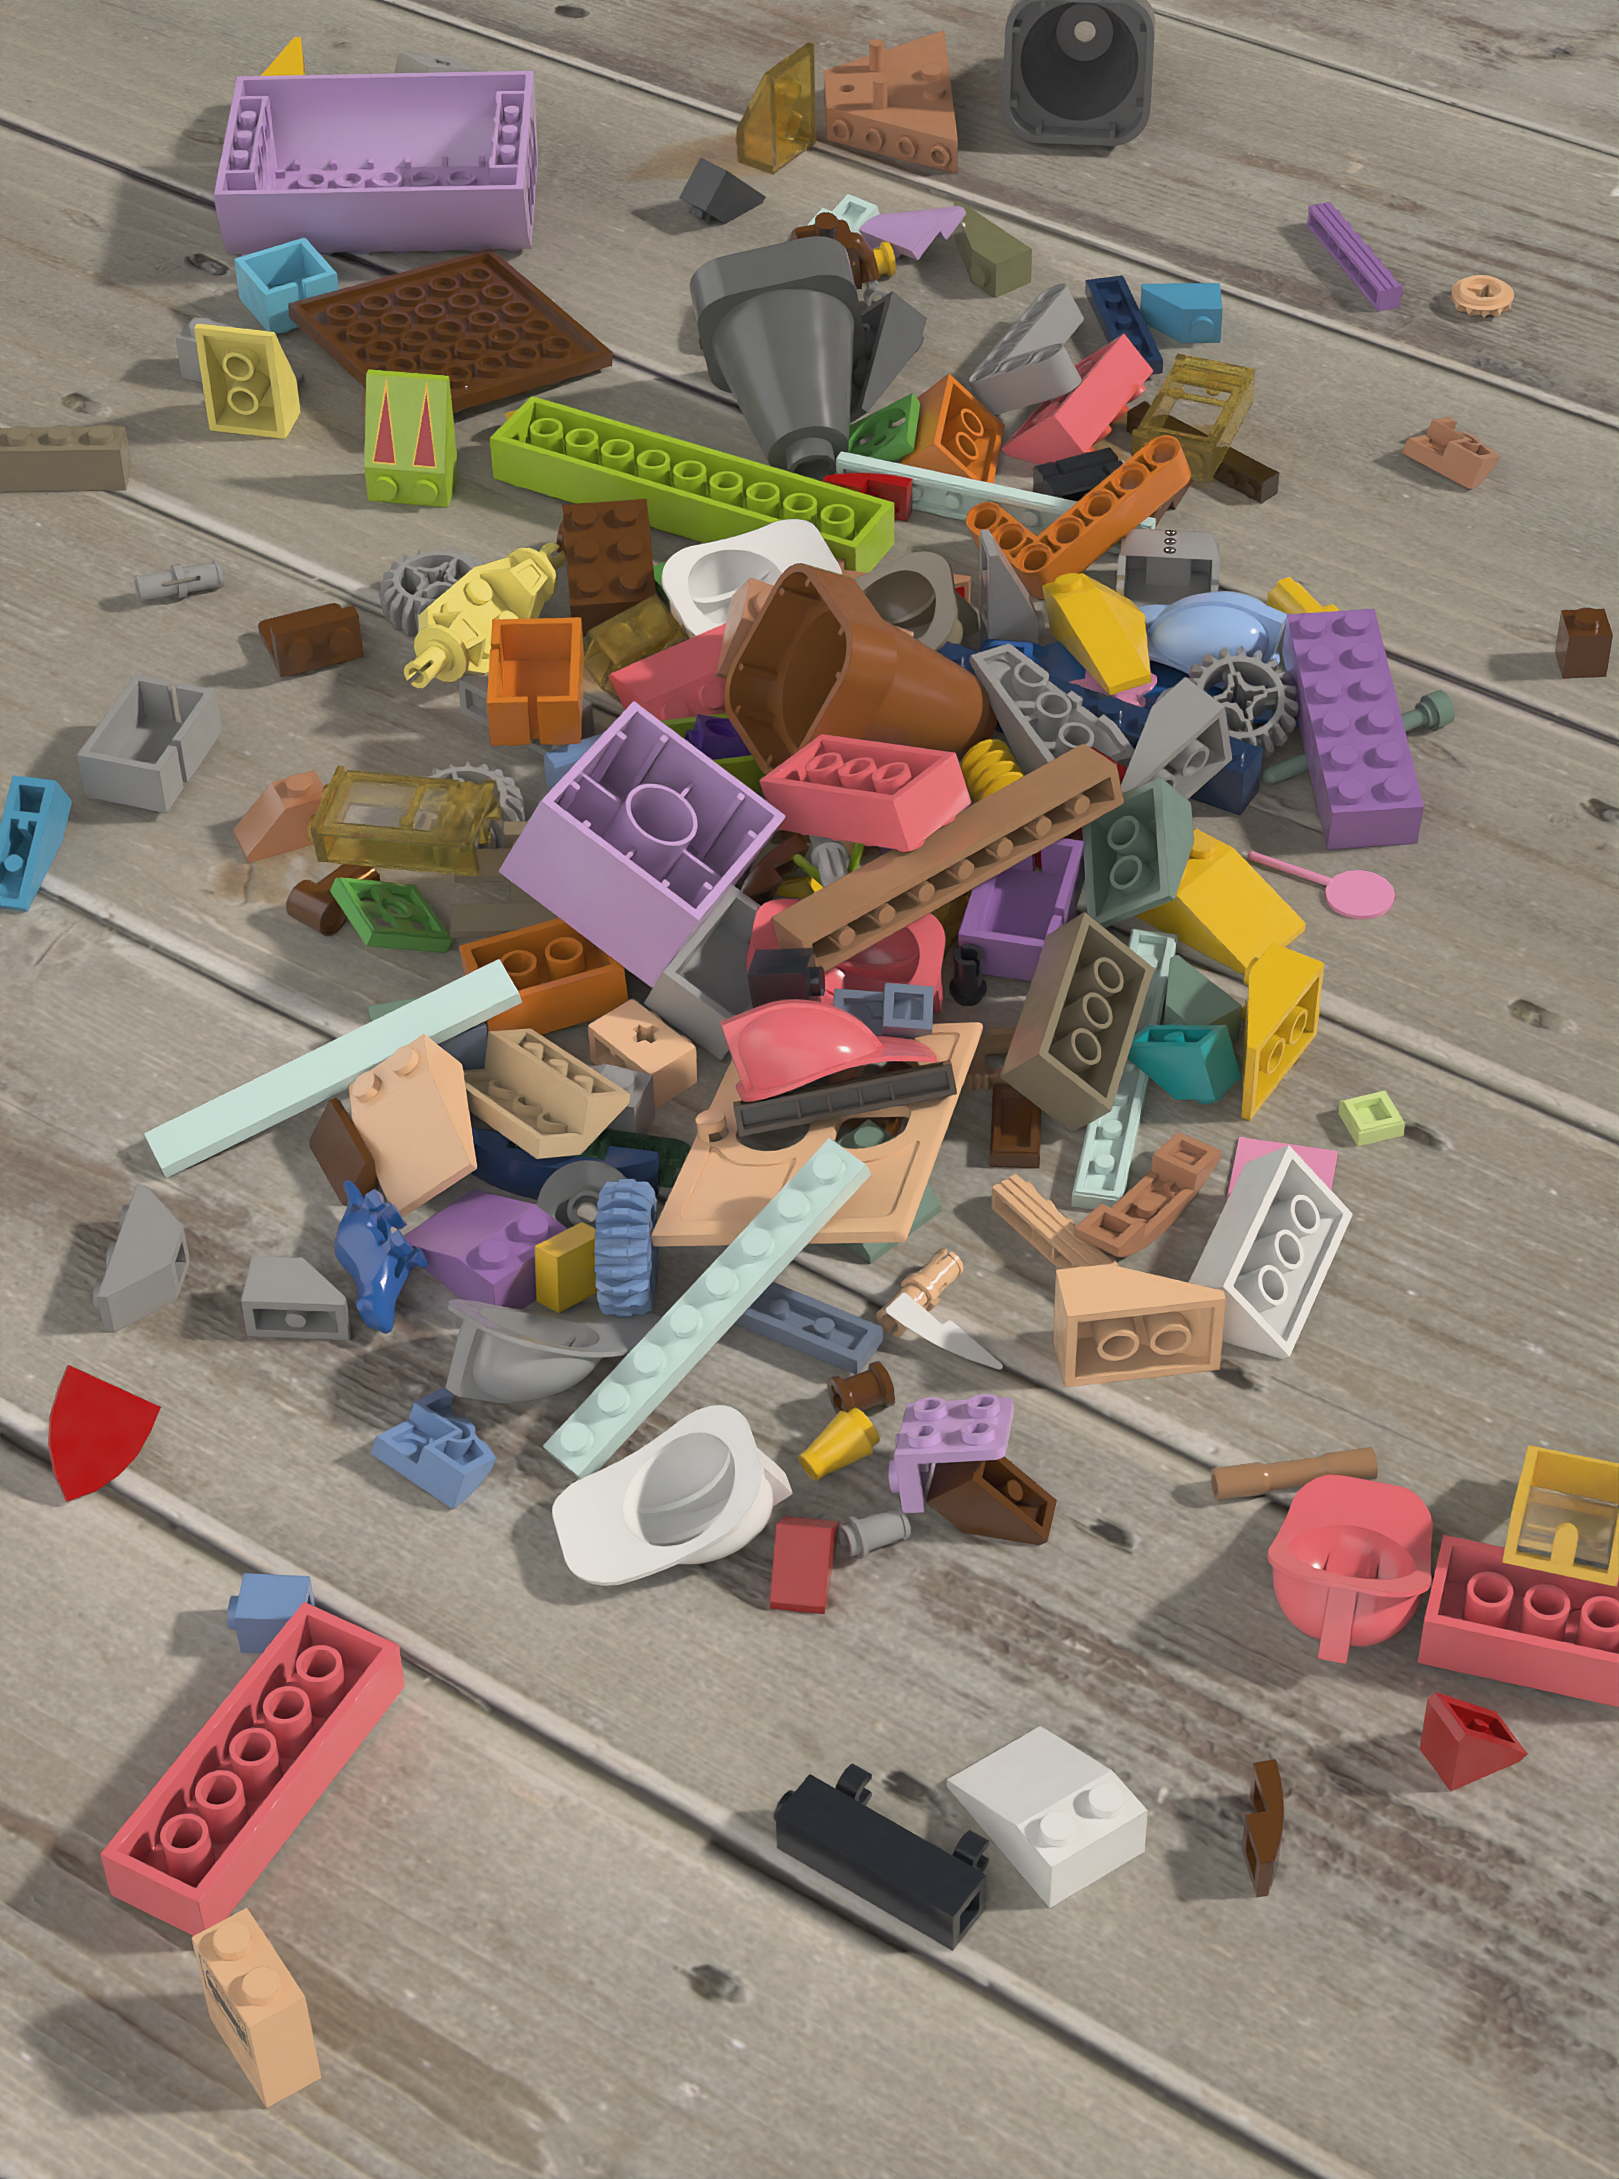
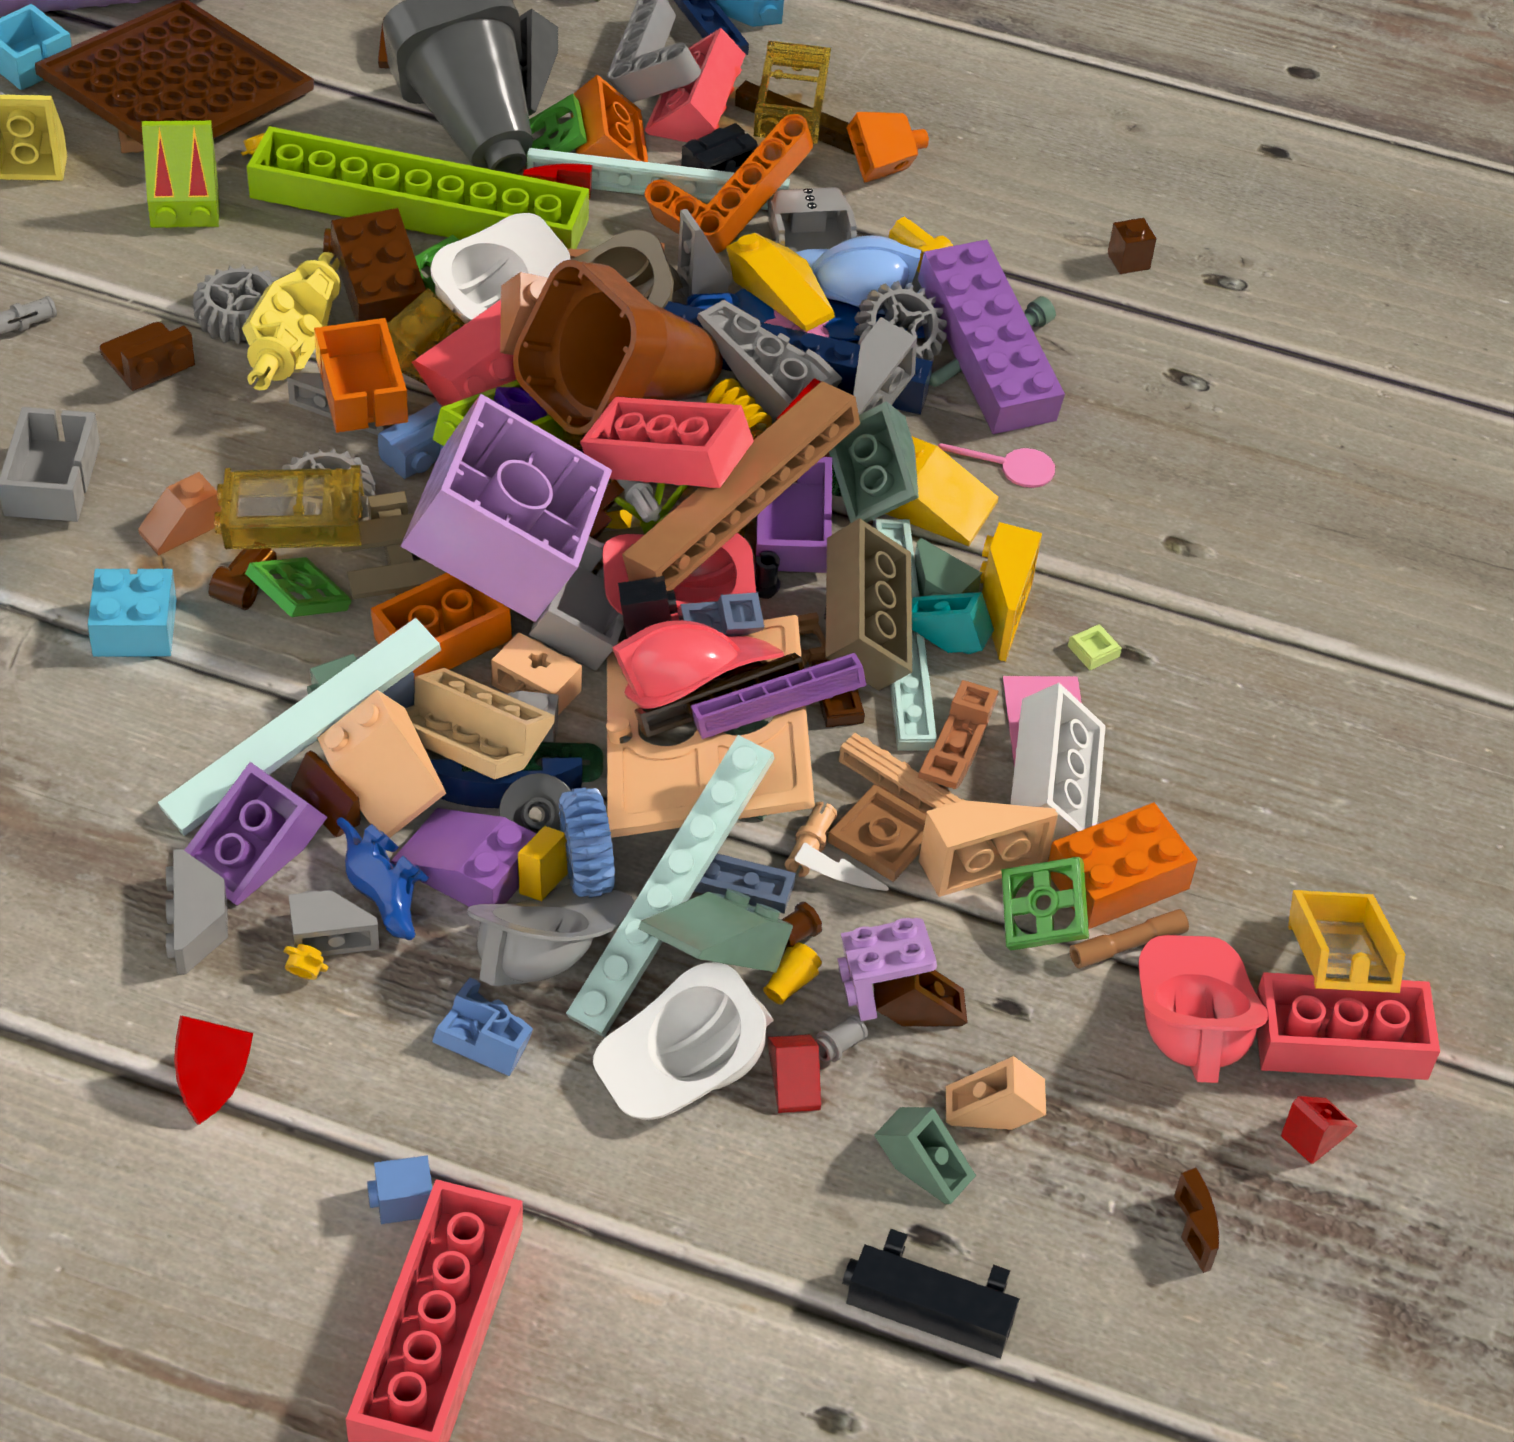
camera: 20 degrees left, 5 degrees up
white slope [947,1726,1148,1908] -> none
nougat slope [1402,417,1500,490] -> none
none -> medium azure piece [88,569,177,657]
none -> medium lavender slope [184,762,327,906]
none -> yellow plate [284,944,328,980]
none -> sand green slope [638,889,793,972]
none -> medium lavender piece [691,653,866,739]
none -> medium nougat plate [828,784,926,882]
none -> orange torso [847,112,929,183]
none -> sand green slope [874,1107,976,1204]
none -> light nougat slope [946,1056,1046,1130]
none -> bright green piece [1001,857,1089,951]
none -> orange brick [1048,802,1198,929]

